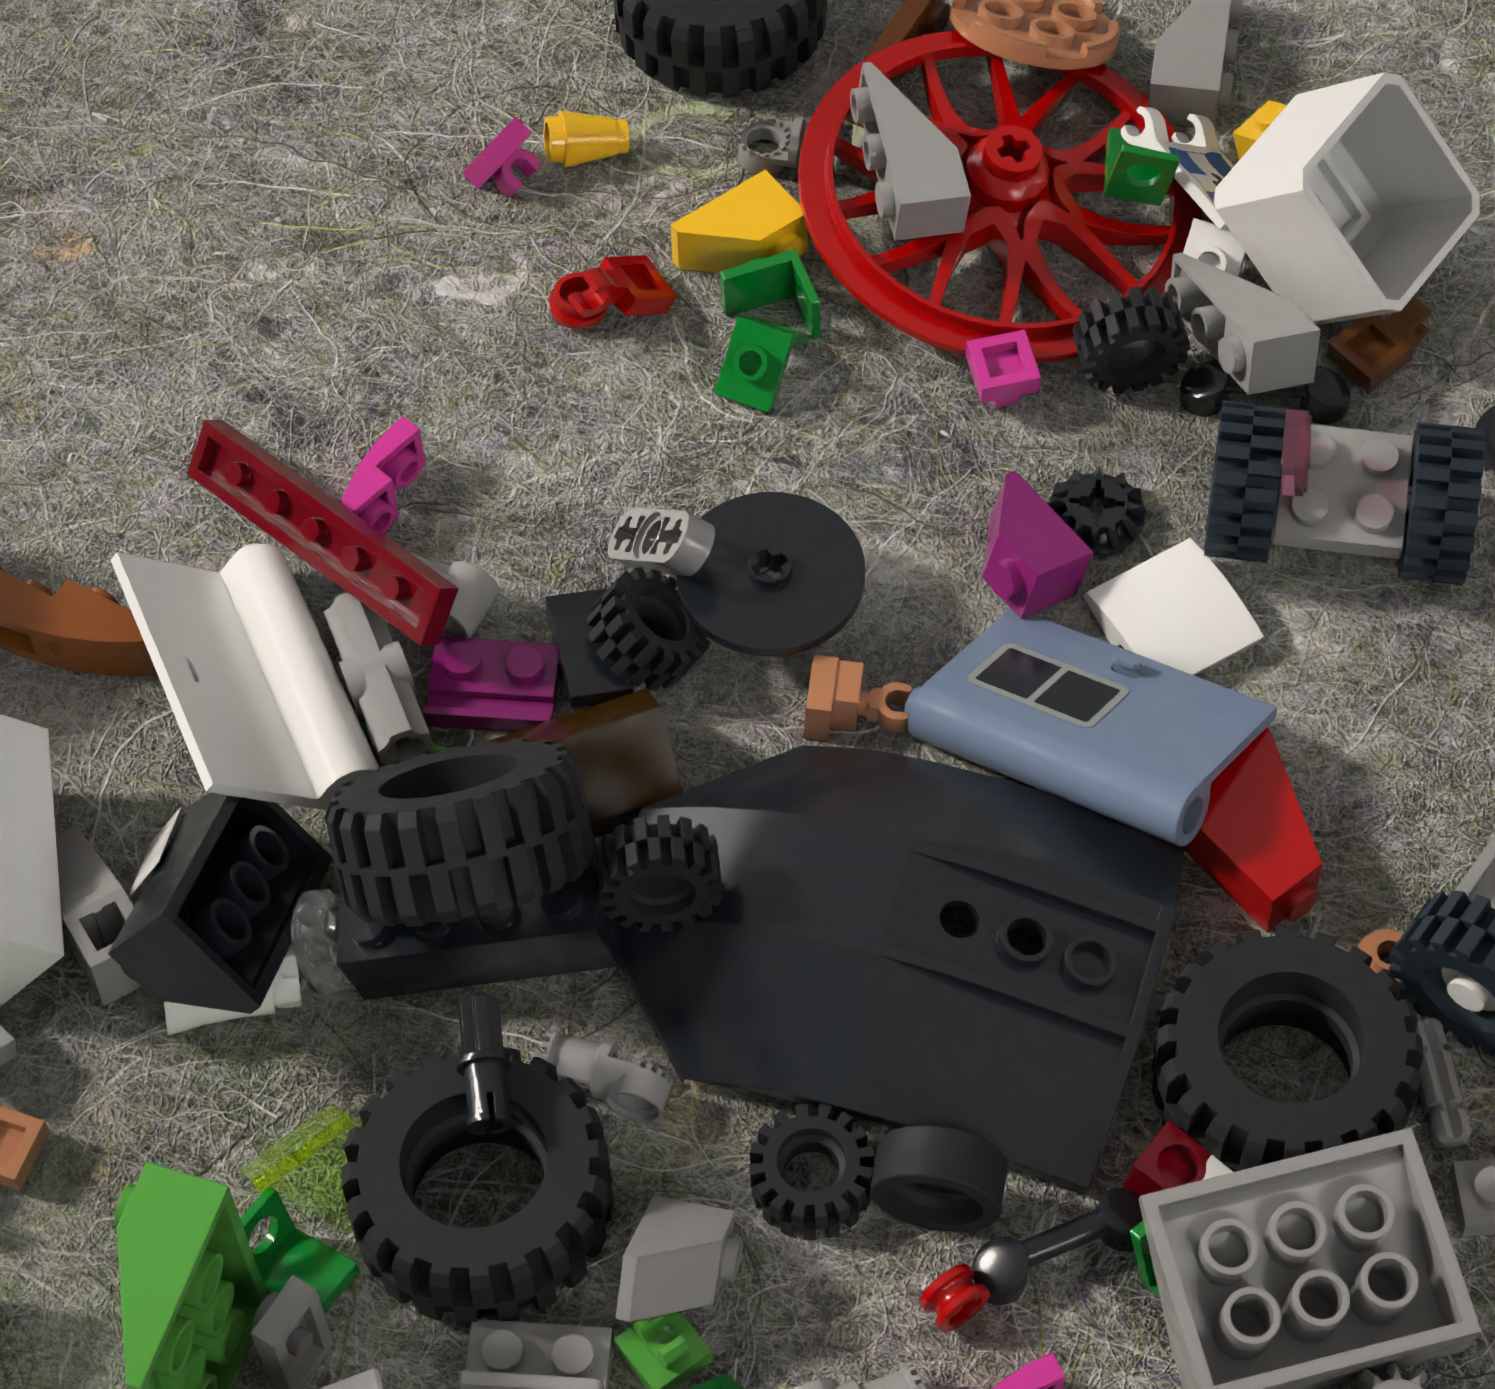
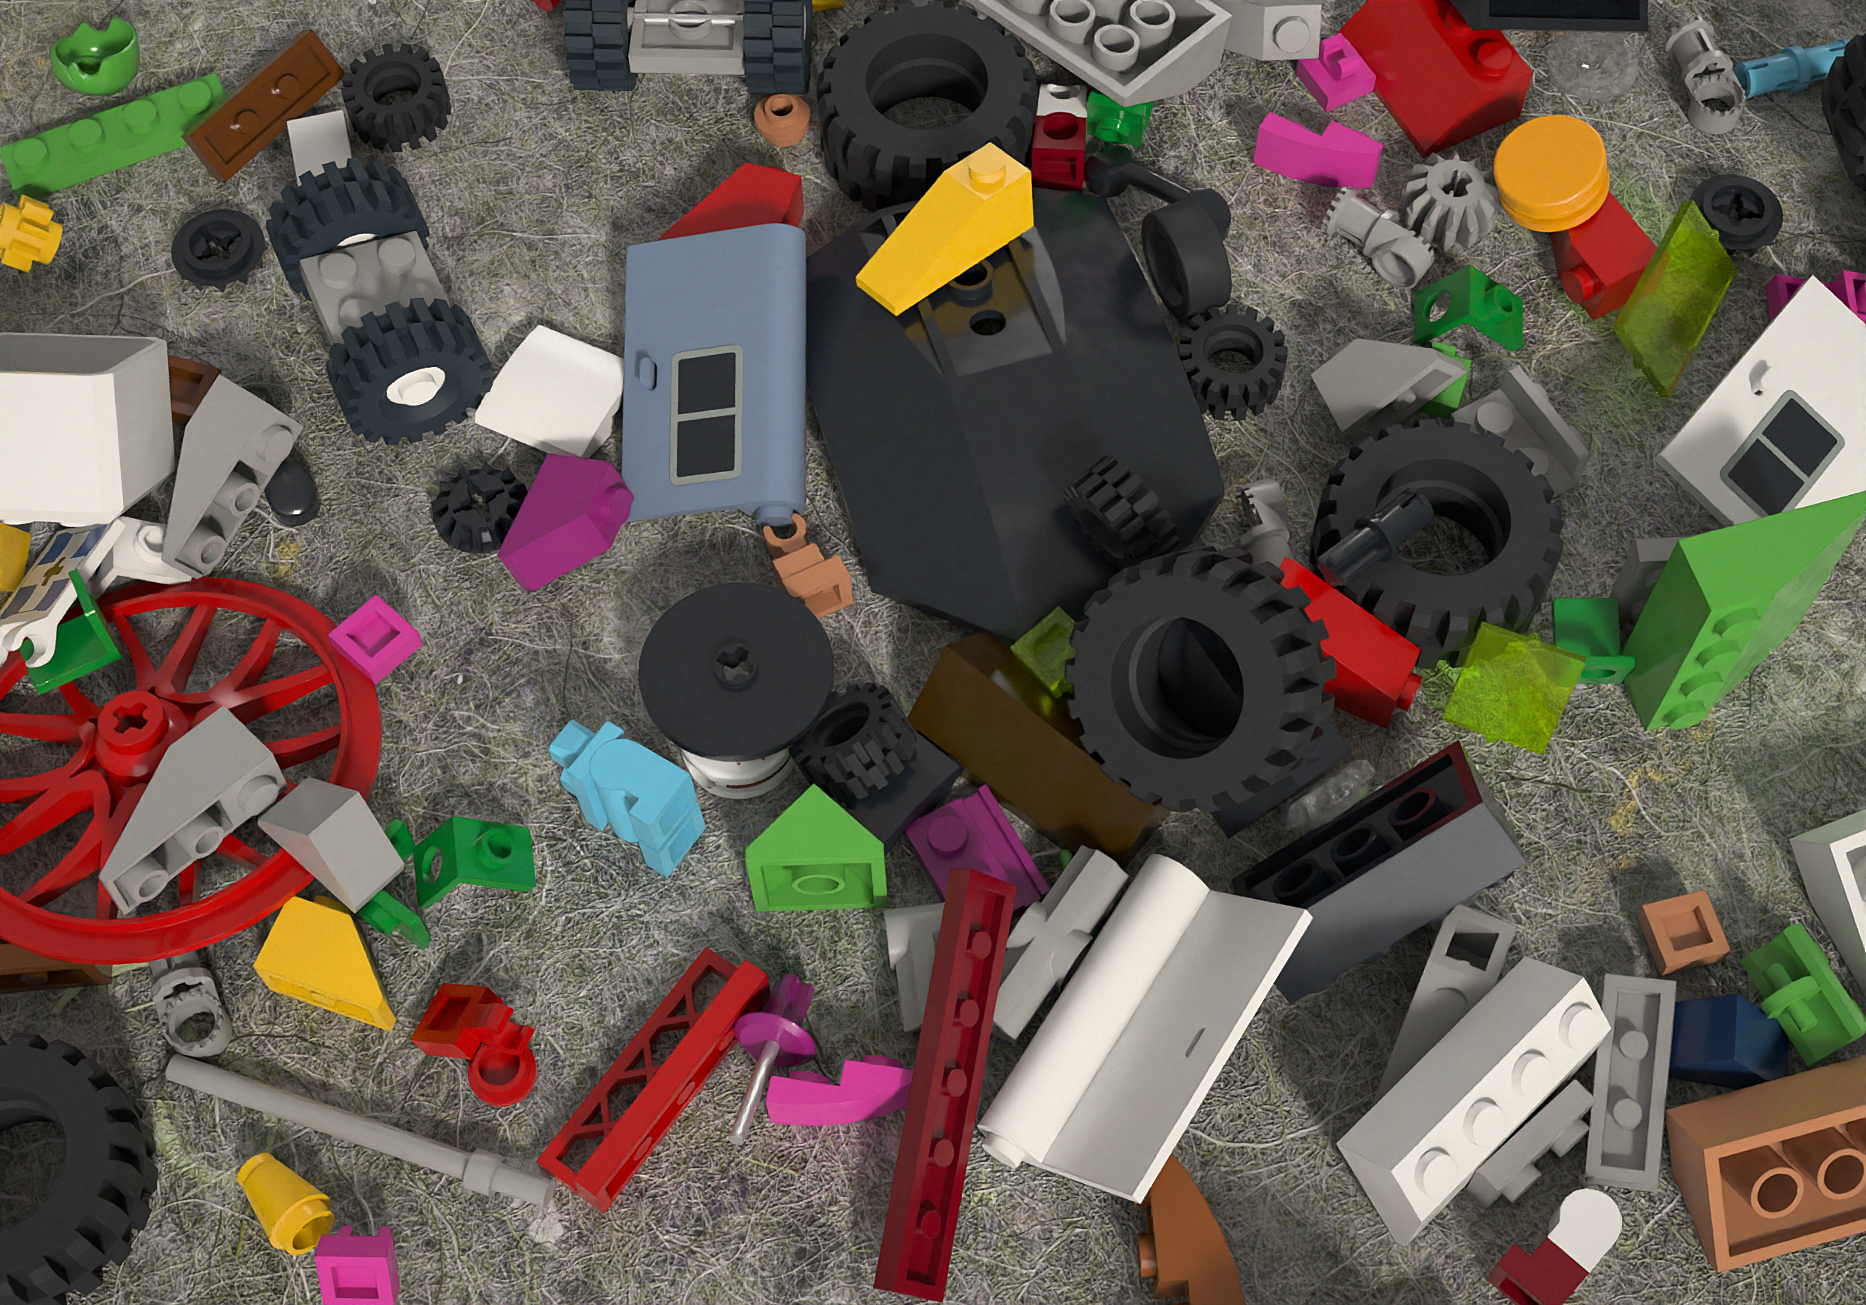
camera: 125 degrees left, 5 degrees up
white sticker [128,807,182,897] -> none
light grey beam [608,508,715,576] -> none
red bush [919,1263,990,1333] -> none
black tyre [1072,287,1190,394] -> none
clear pink tile [1281,409,1312,497] -> none
none -> light grey bar [166,1054,555,1208]
none -> light grey slope [258,777,404,913]
none -> red fence [536,947,771,1214]
none -> medium azure hips [548,720,706,878]
none -> magenta piece [728,974,816,1145]
none -> bright green slope [745,784,888,912]
none -> yellow slope [856,142,1034,316]
none -> clear neon green tile [1010,606,1077,699]
none -> red slope [1279,557,1423,729]

